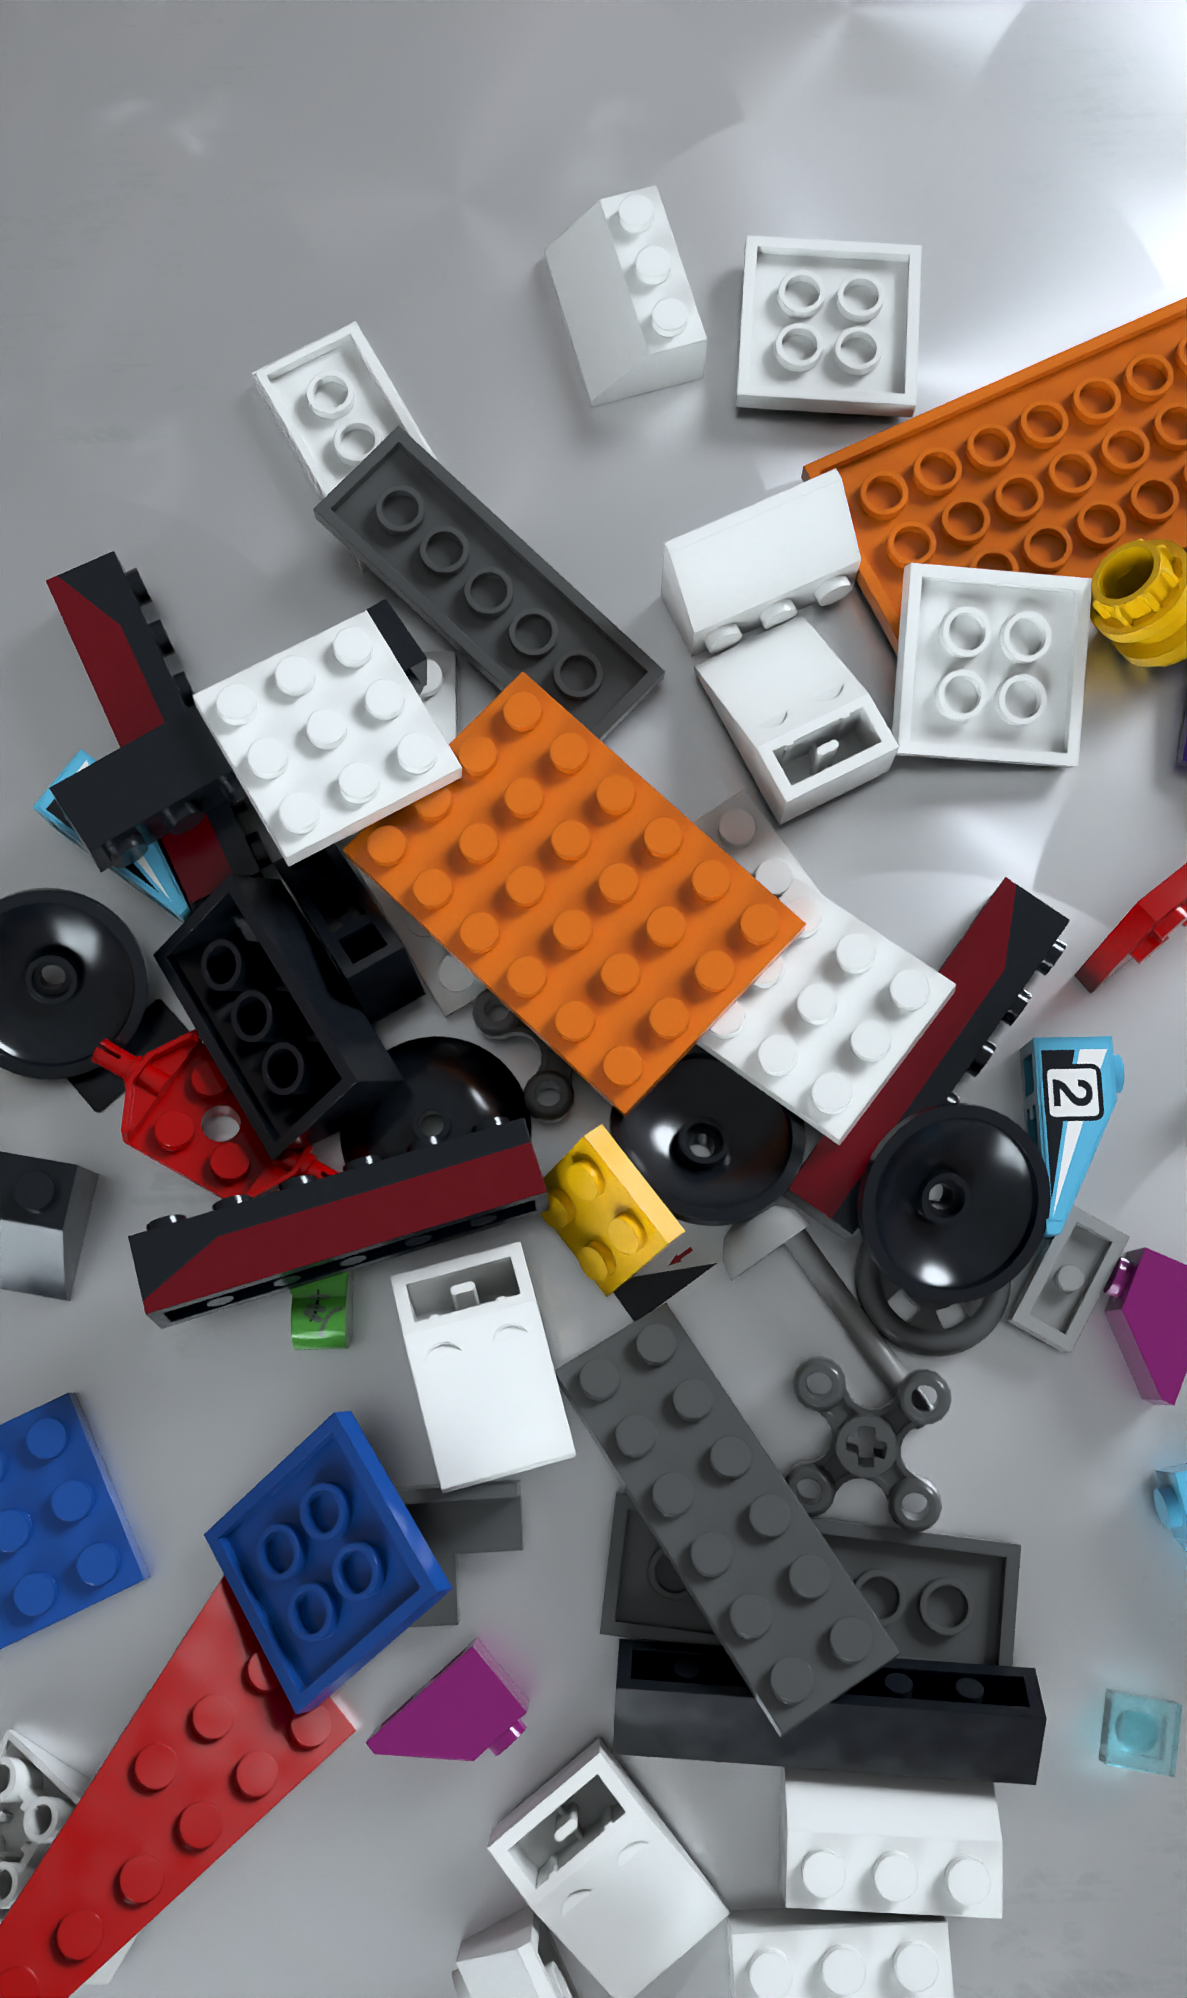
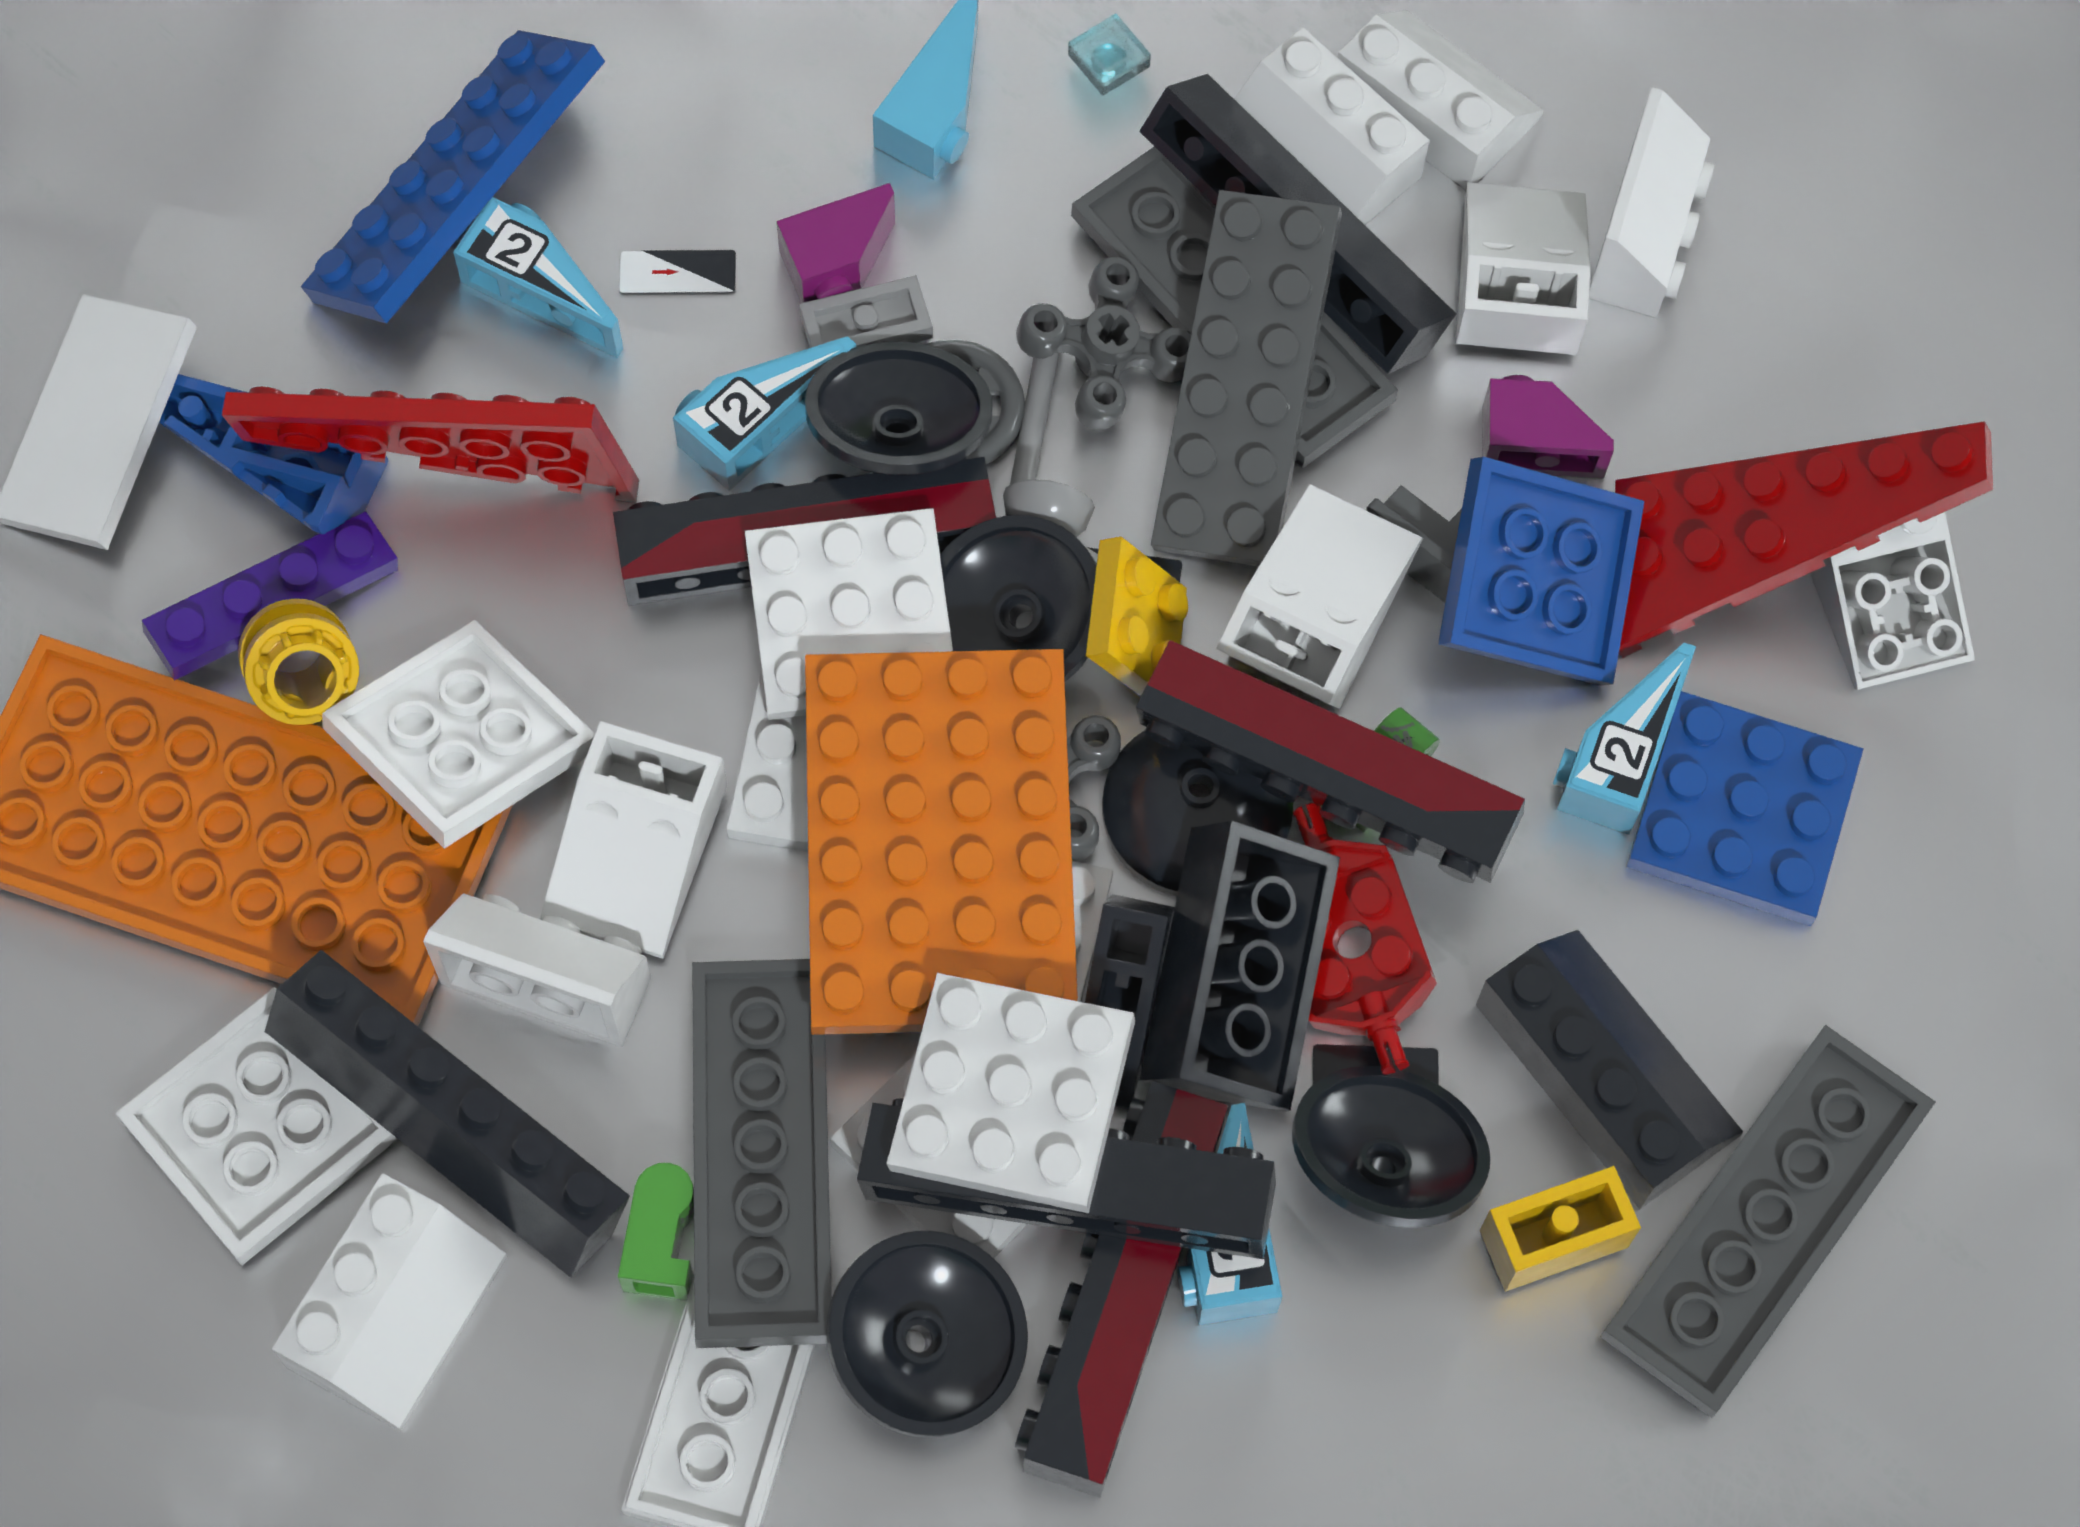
camera: 140 degrees left, 10 degrees down
none -> black brick [264,950,630,1278]
none -> bright green leg [618,1163,694,1301]
none -> black dish [826,1231,1028,1438]
none -> slope [1553,642,1696,835]

